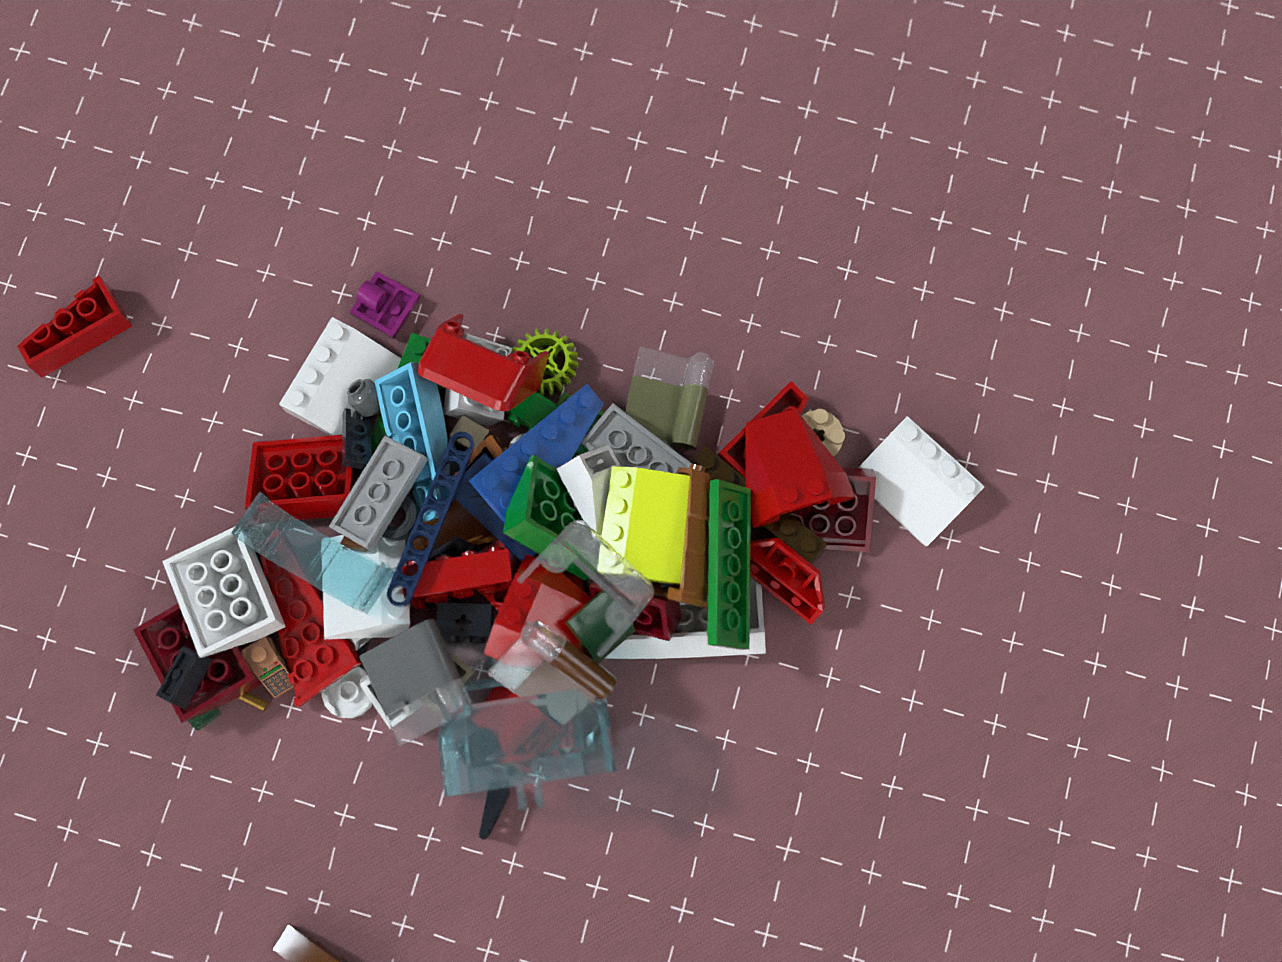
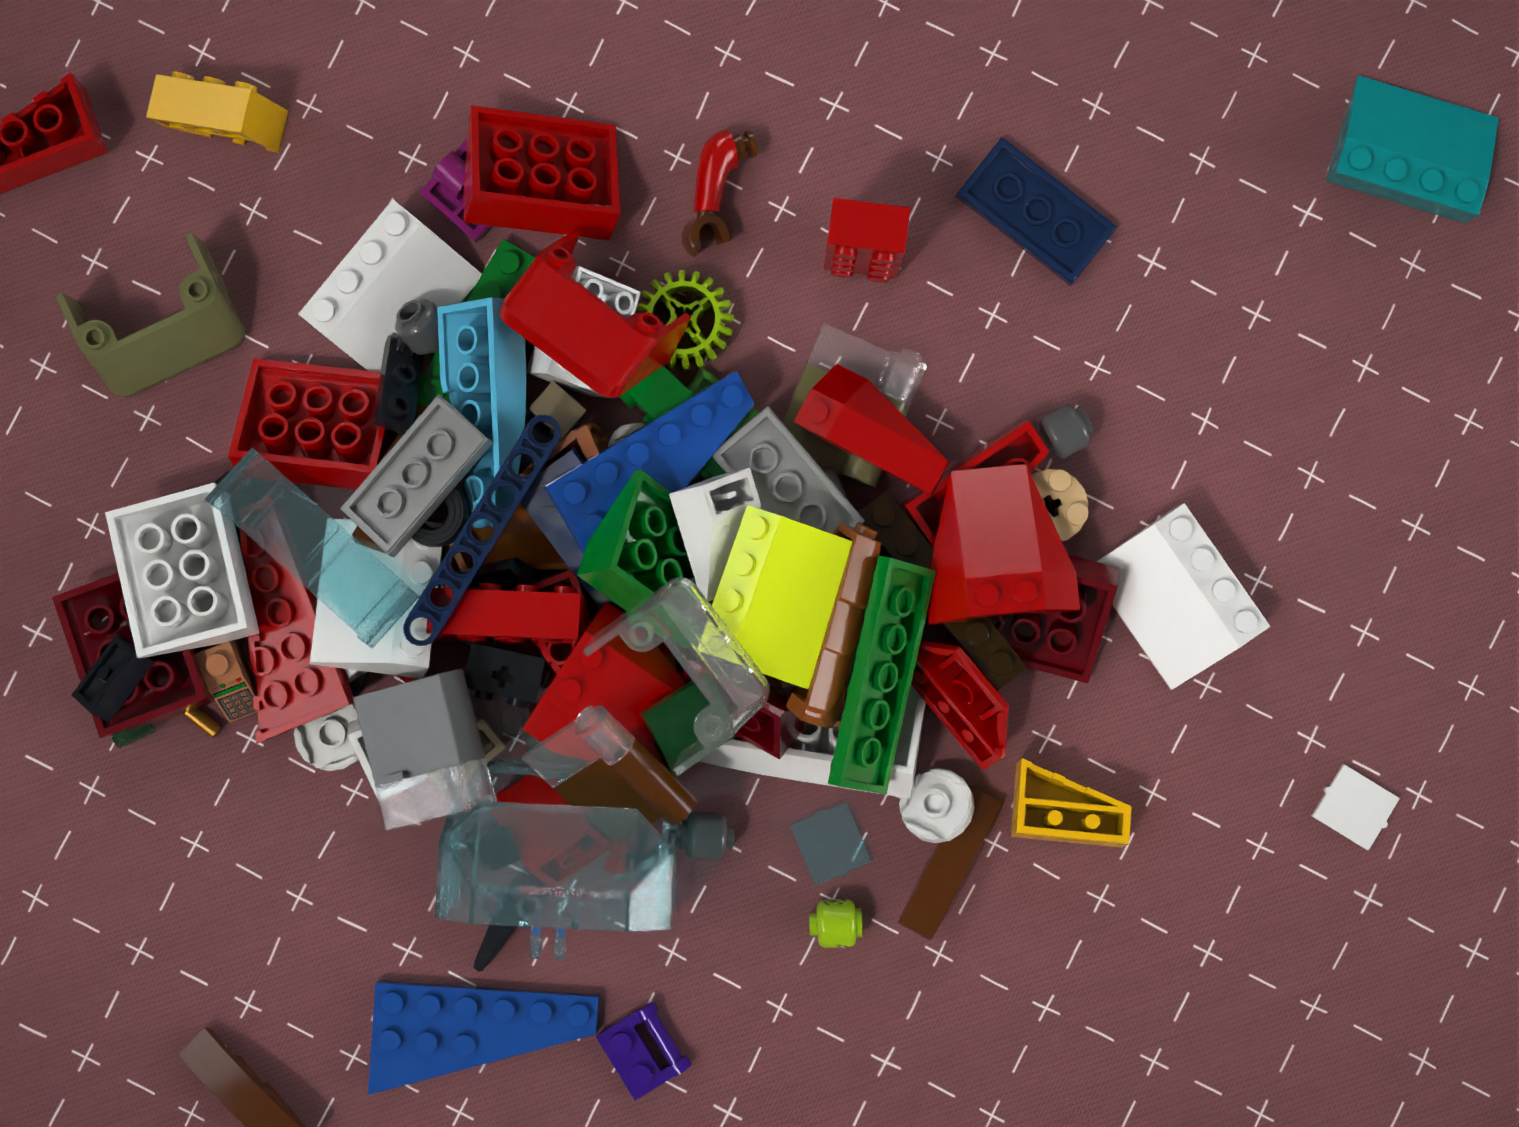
camera: 20 degrees right, 10 degrees up
none -> olive windscreen [55,232,245,398]
none -> yellow wedge [146,72,288,153]
none -> blue wing [368,981,599,1095]
none -> red slope [463,105,620,240]
none -> dark purple plate [596,1001,692,1101]
none -> dark grey head [679,811,734,861]
none -> piece [682,129,758,257]
none -> clear light blue piece [790,802,871,886]
none -> red wedge [793,364,949,496]
none -> lime head [809,899,862,948]
none -> red brick [824,198,911,283]
none -> reddish brown slope [897,785,1002,940]
none -> white tile [899,768,975,843]
none -> dark blue tile [955,137,1117,286]
none -> yellow wedge [1011,758,1132,848]
none -> dark grey head [1038,404,1094,459]
none -> white piece [1311,764,1400,851]
none -> teal slope [1325,75,1499,224]

